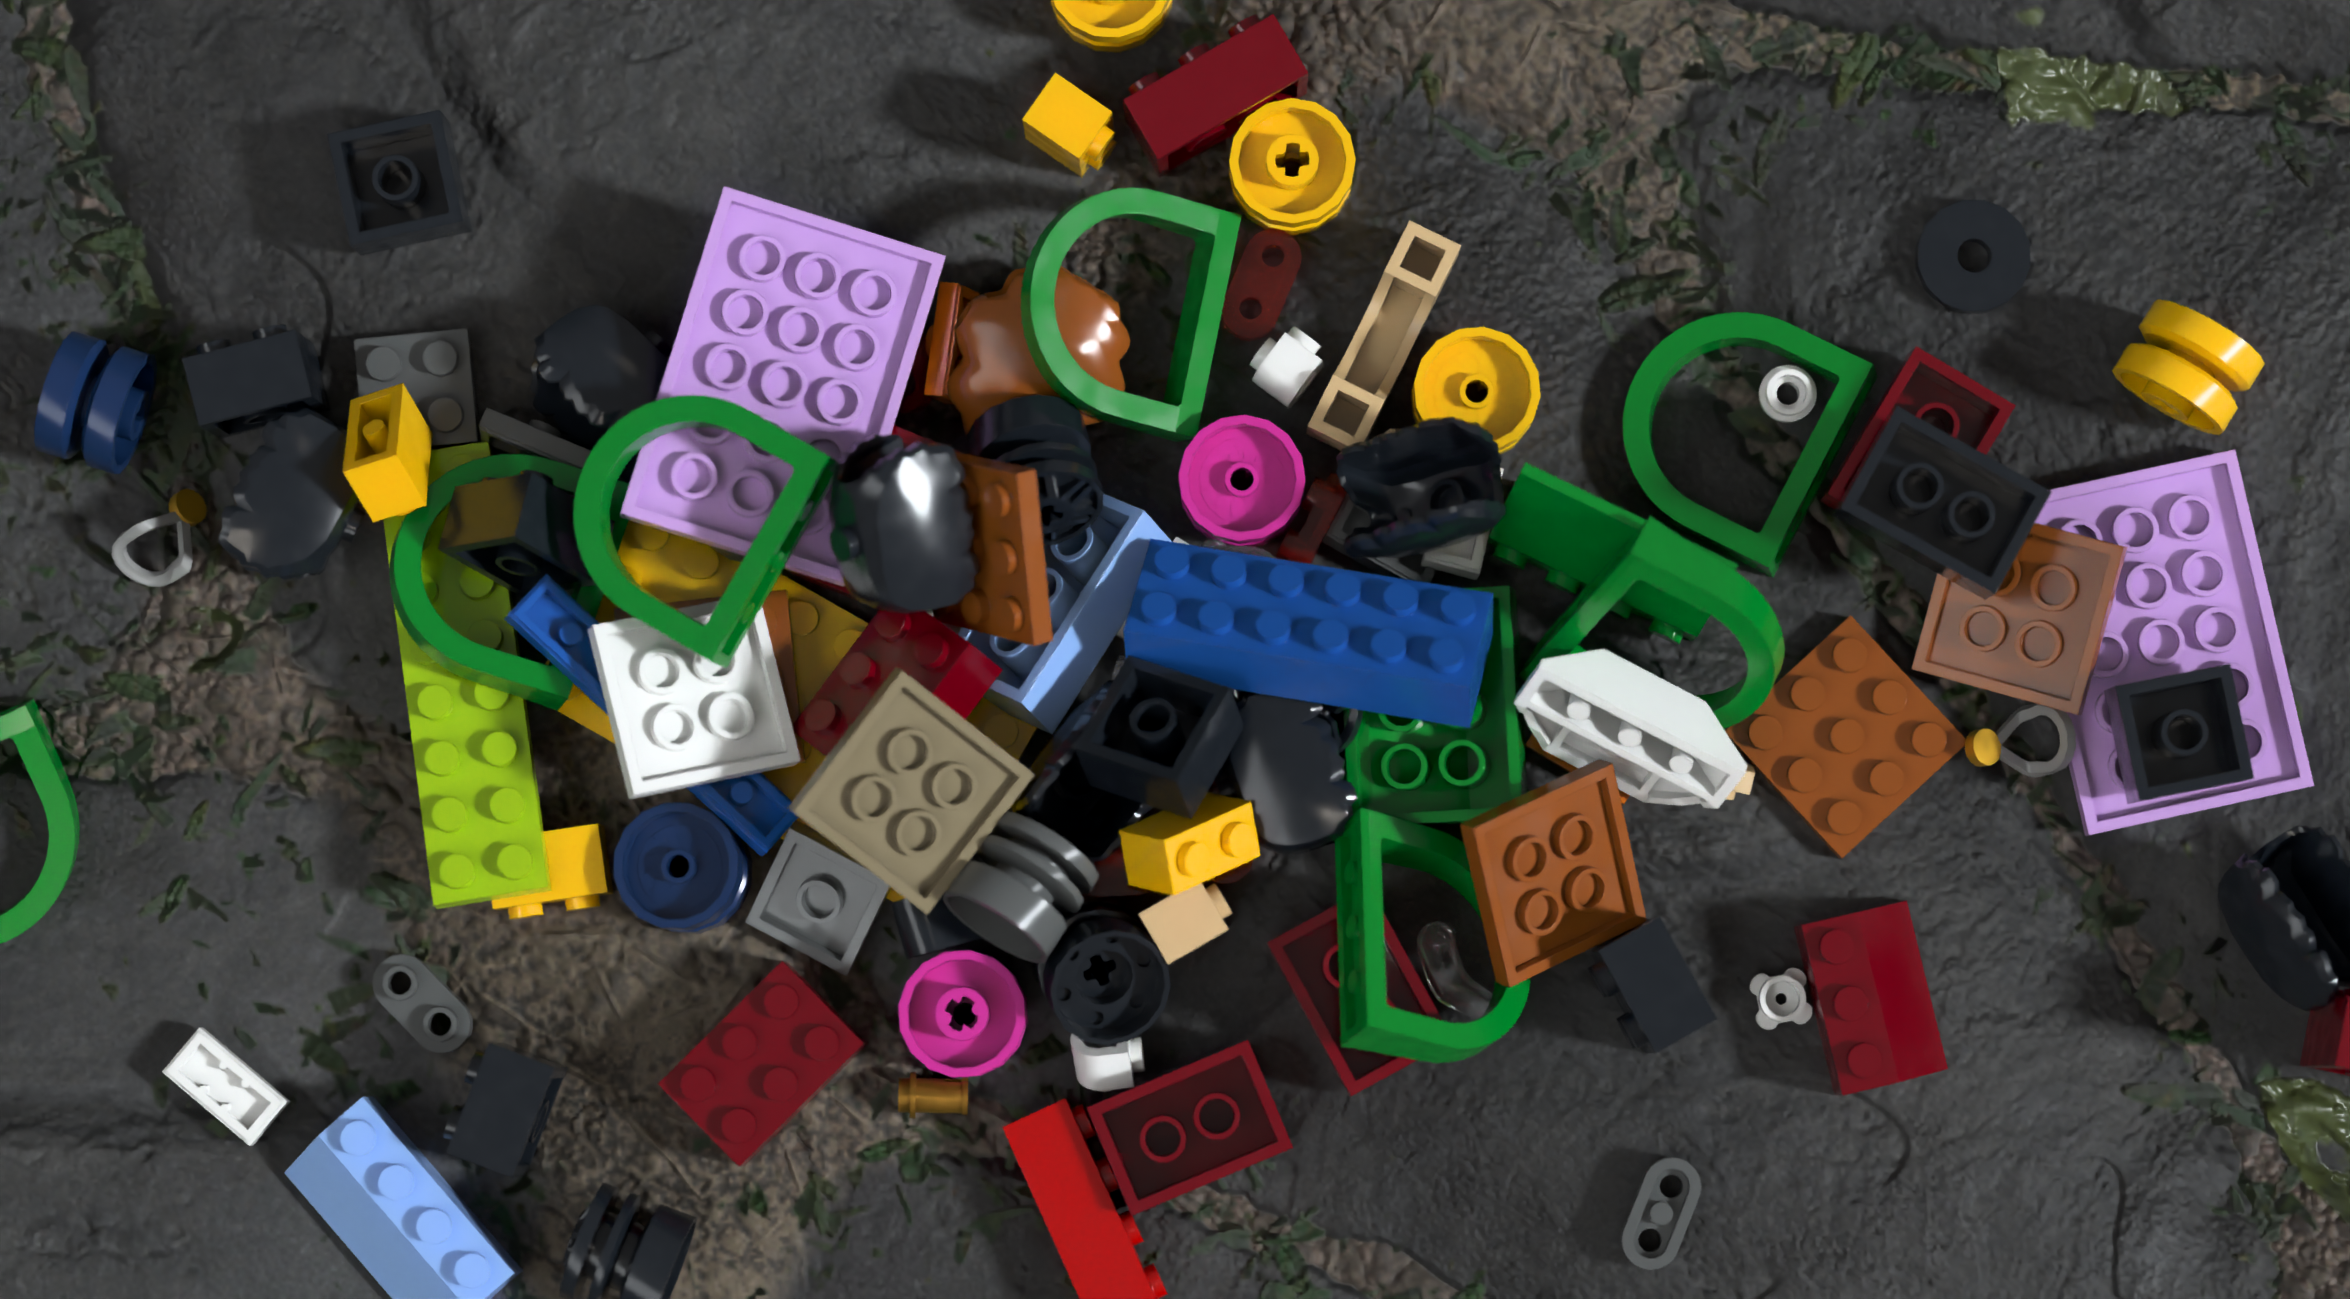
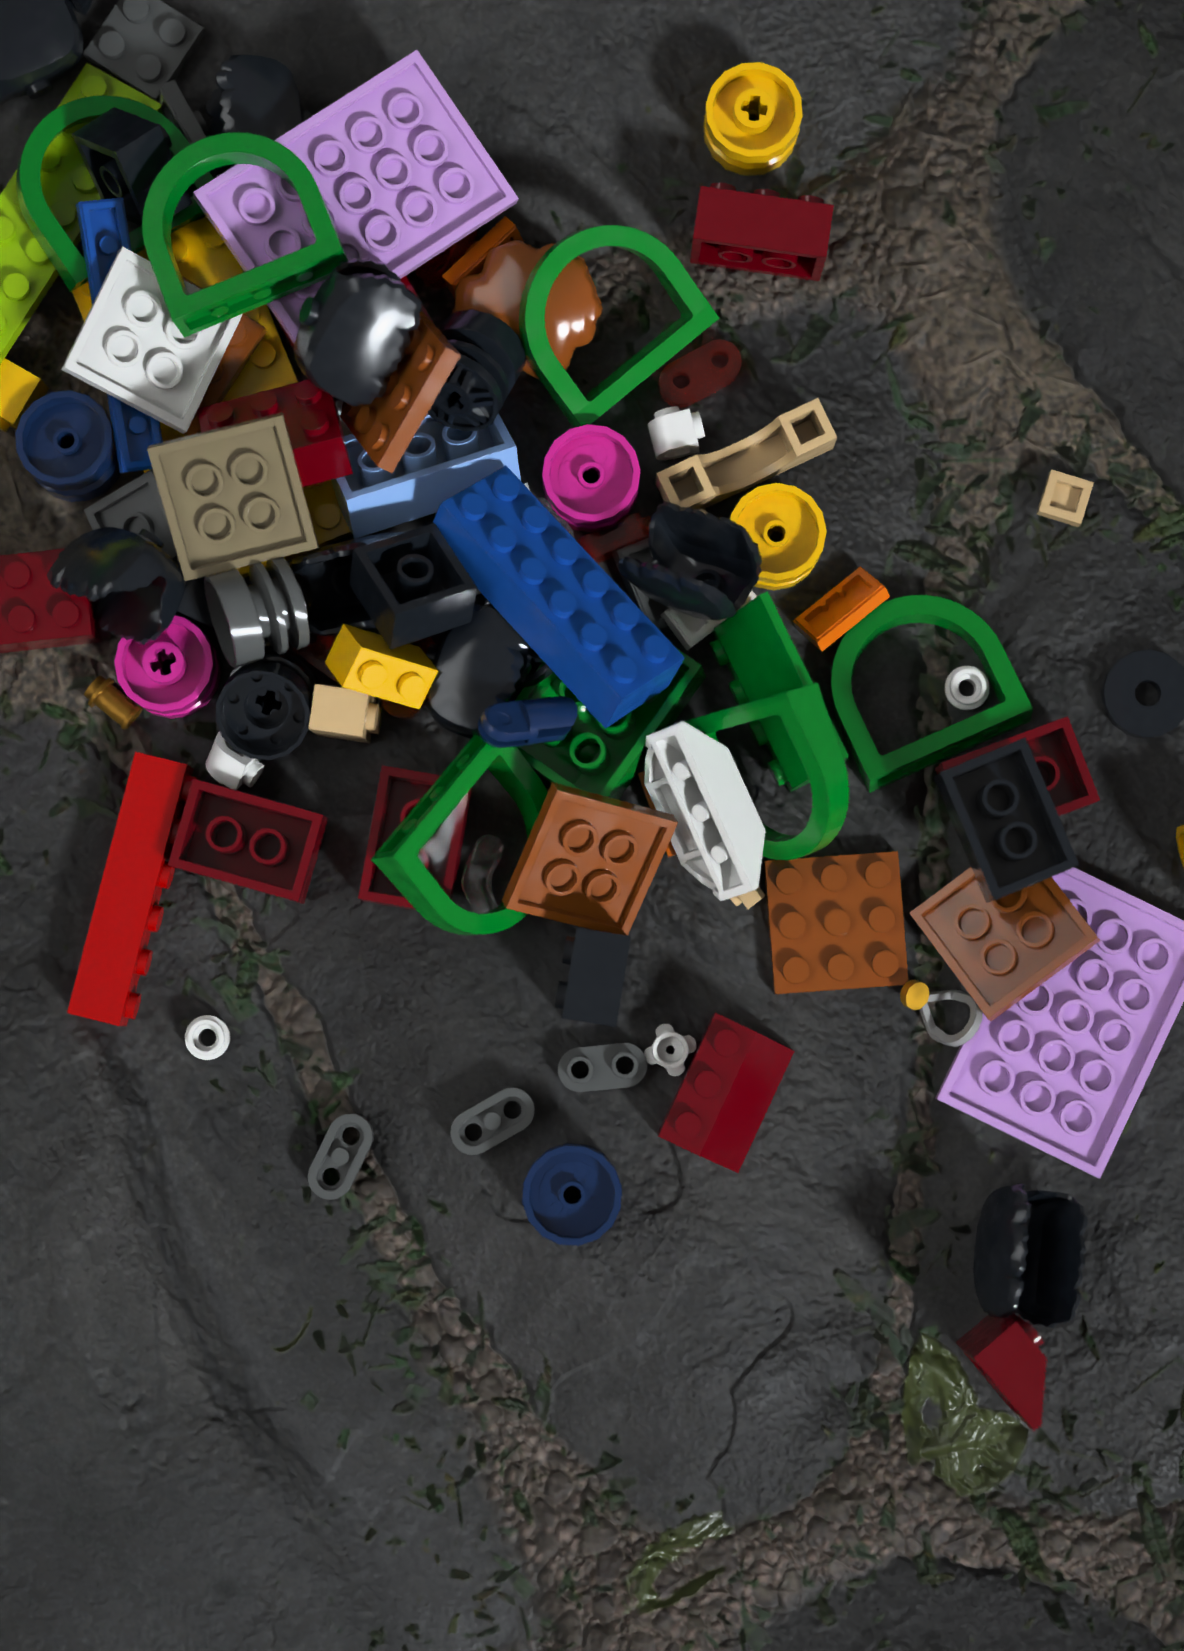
camera: 35 degrees right, 0 degrees up
yellow brick [343,383,433,522] -> none
yellow brick [1022,72,1117,177] -> none
yellow wheel [1229,98,1356,236] -> none
black brick [2104,664,2254,804] -> none
none -> black animal [47,527,186,645]
none -> dark blue arm [478,696,578,748]
none -> dark blue wheel [522,1143,622,1246]
none -> dark grey plate [558,1043,647,1092]
none -> orange plate [793,566,890,652]
none -> tan plate [1036,469,1094,527]

